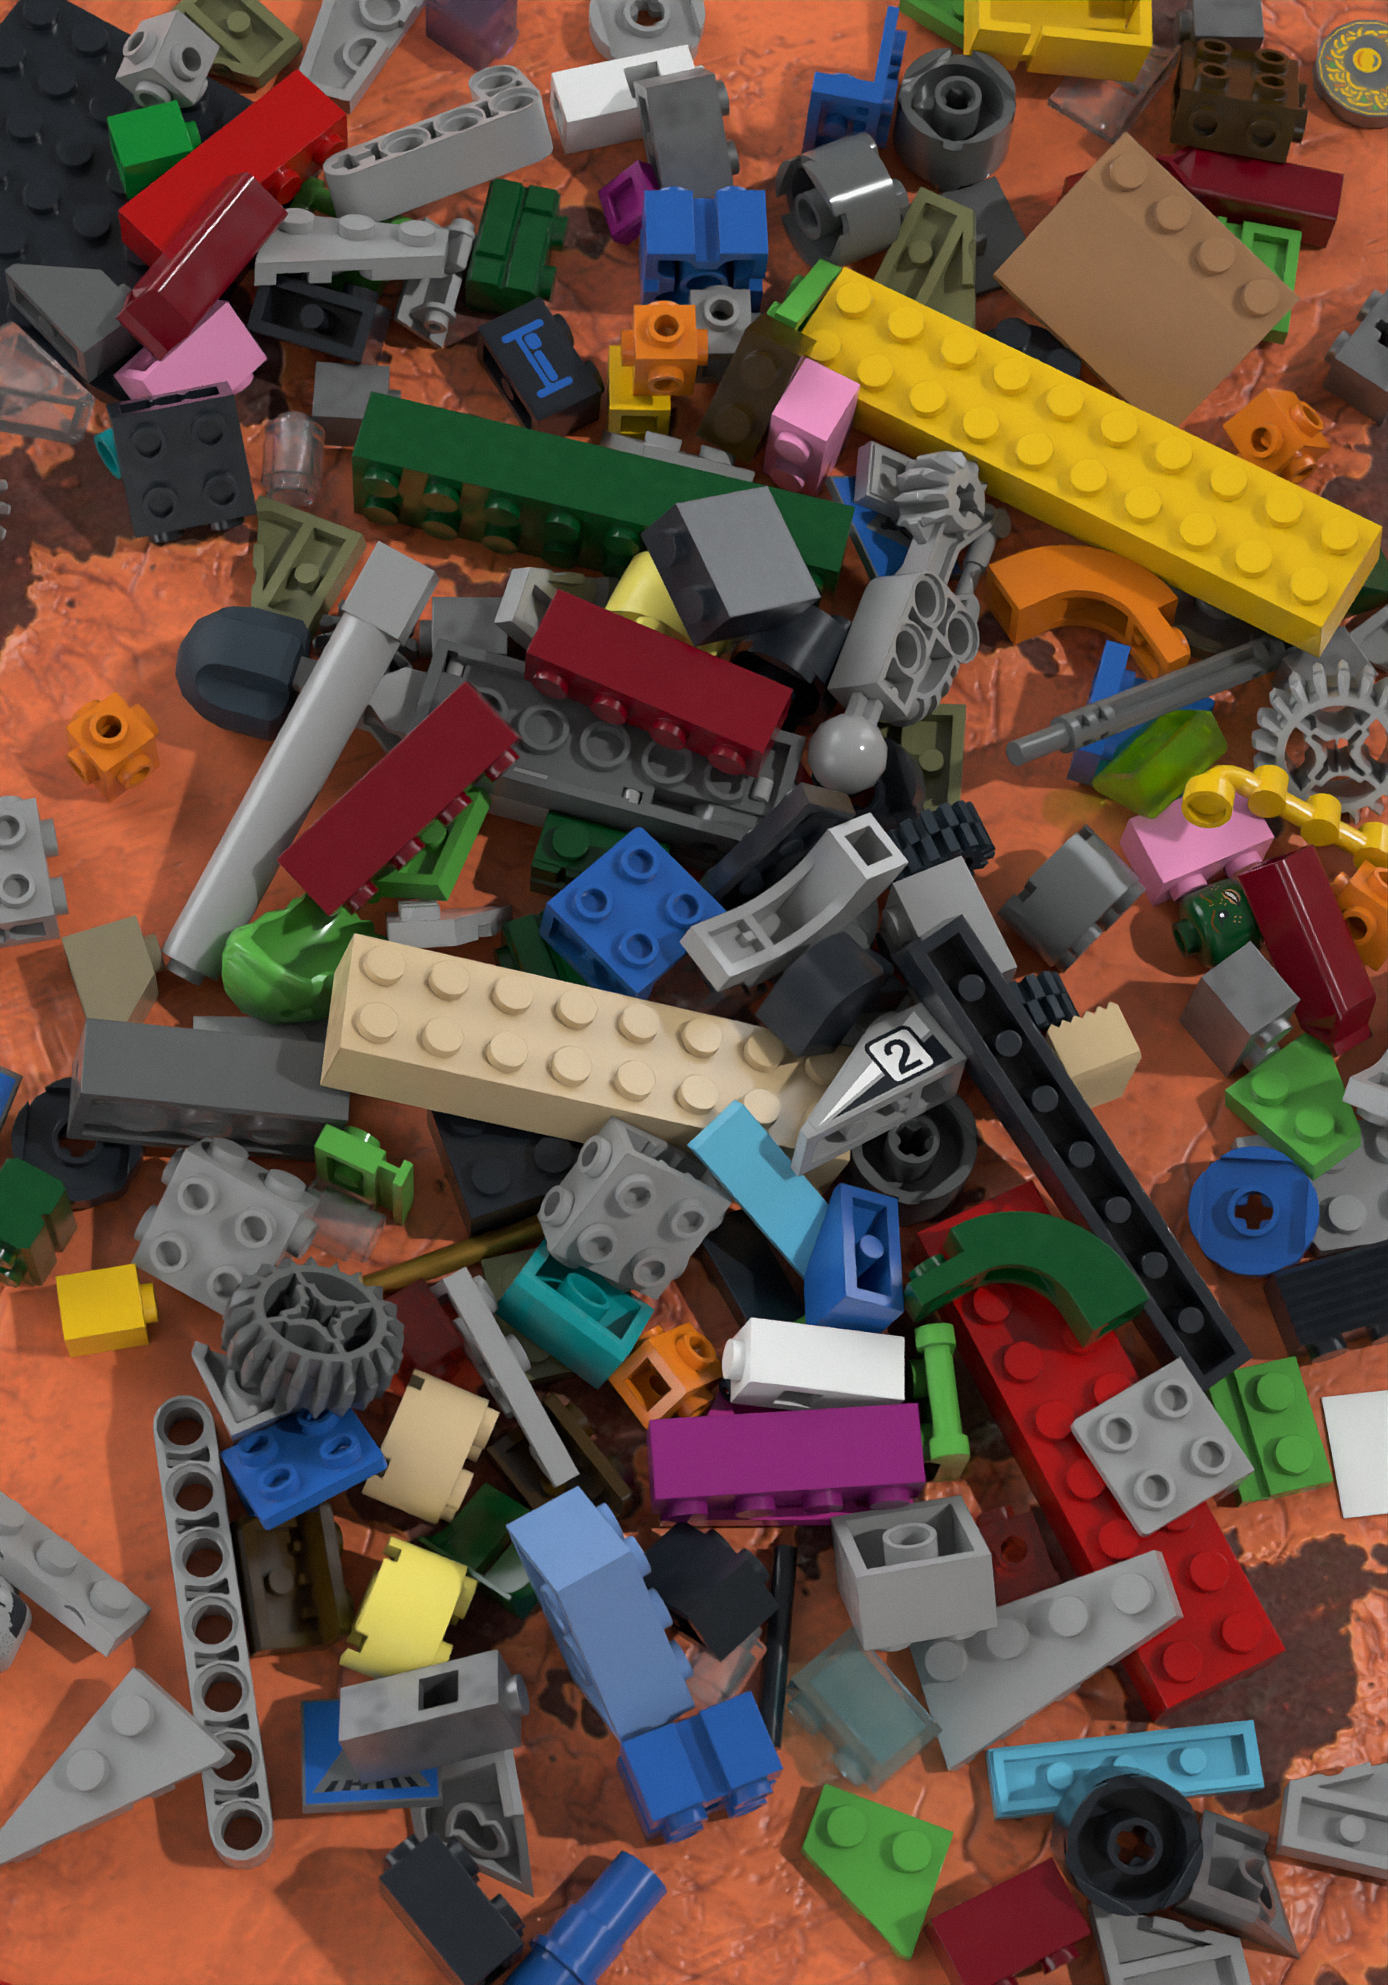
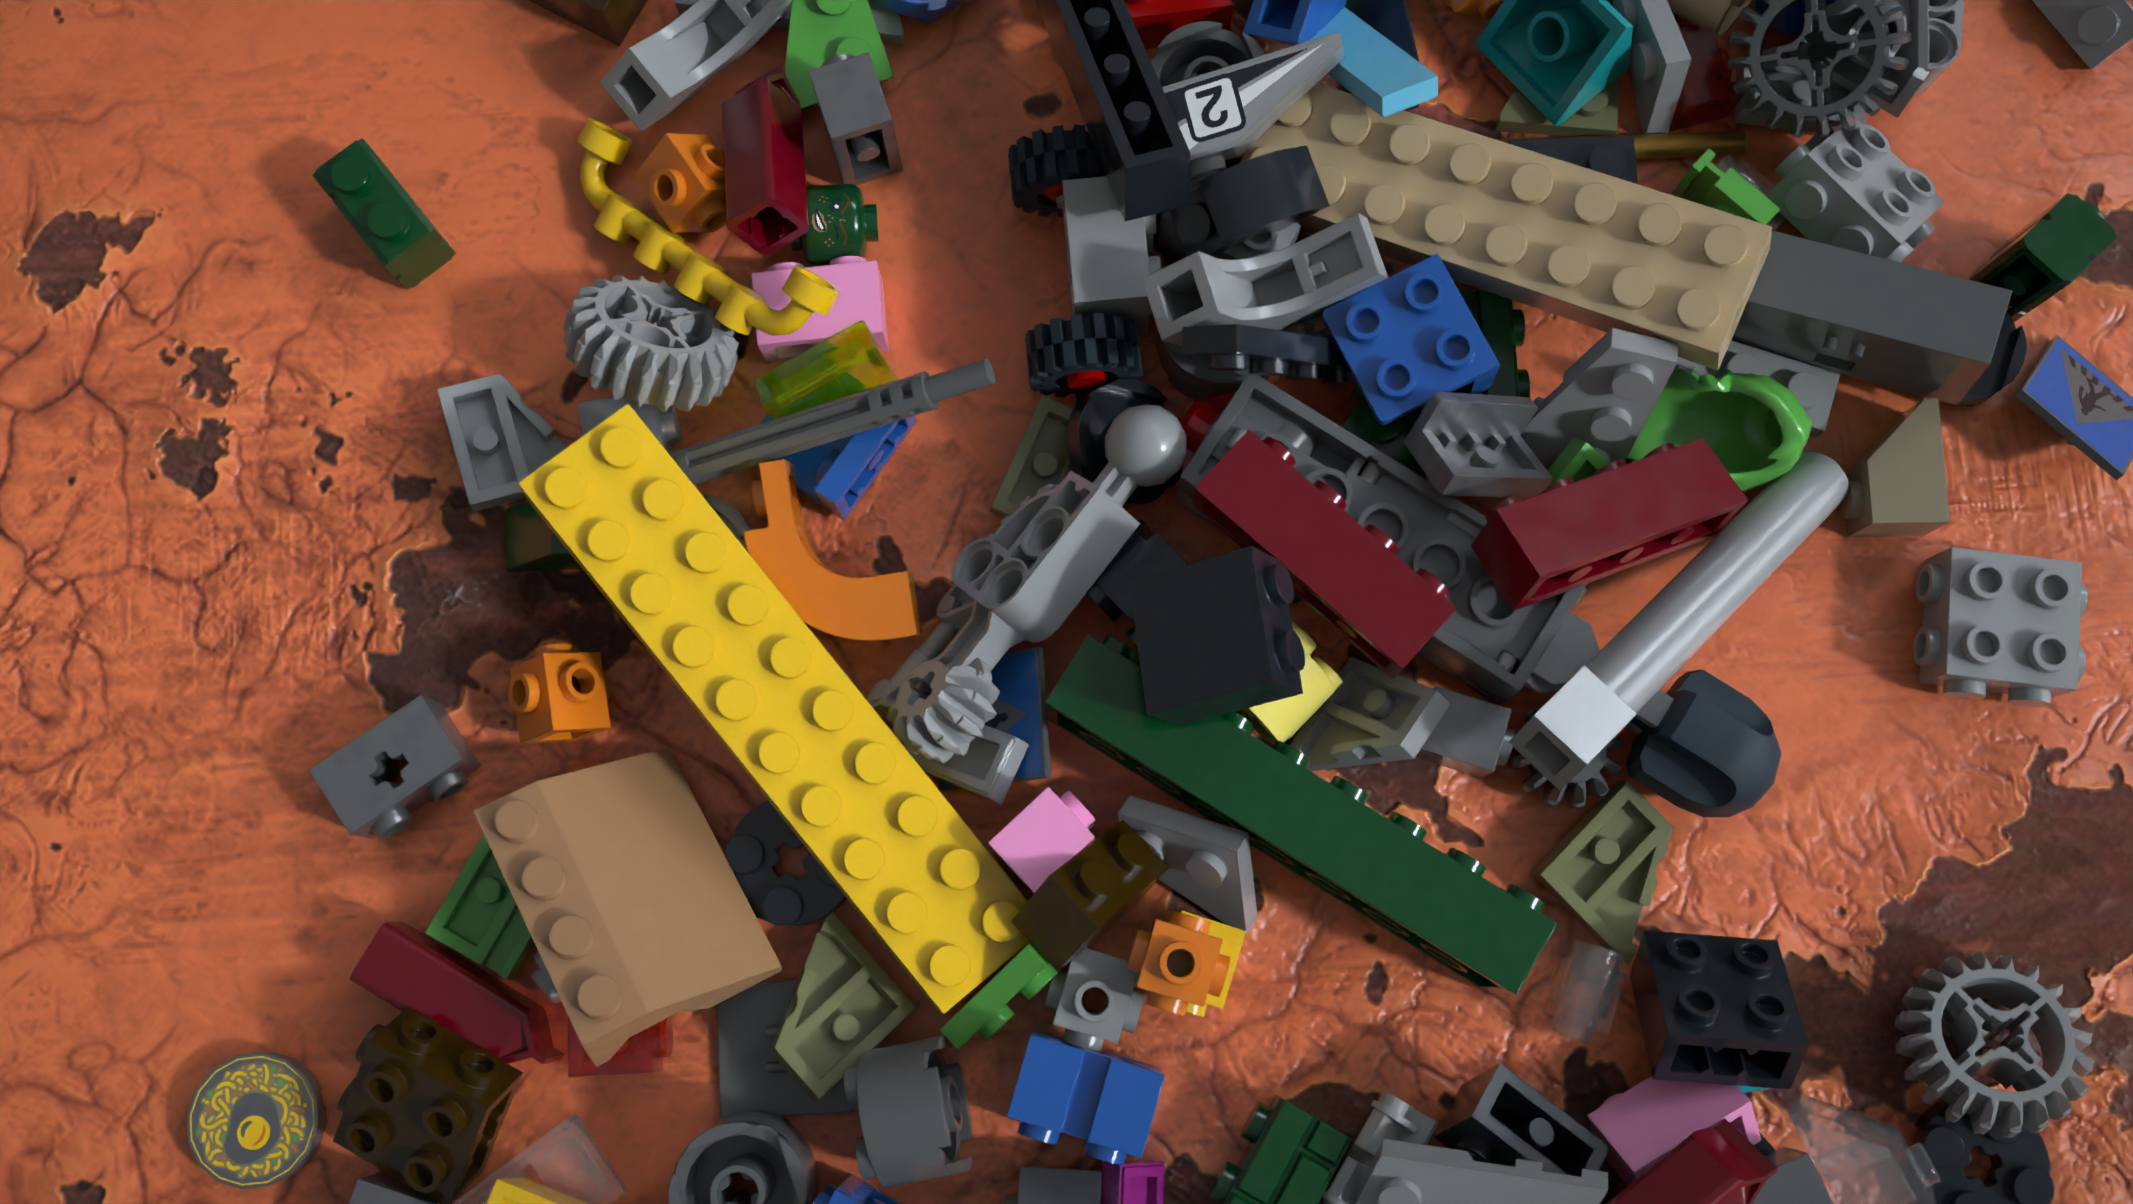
camera: 150 degrees left, 10 degrees up
yellow brick [55,1263,159,1358] -> none
orange brick [65,691,160,802] -> none
flat silver brick [312,362,401,447] -> none
black brick [477,297,605,437] -> none
light grey brick [537,1116,732,1300] -> none
dark grey brick [997,824,1147,973] -> none
tan brick [1044,1001,1142,1109] -> none
none -> flat silver bracket [1404,392,1553,498]

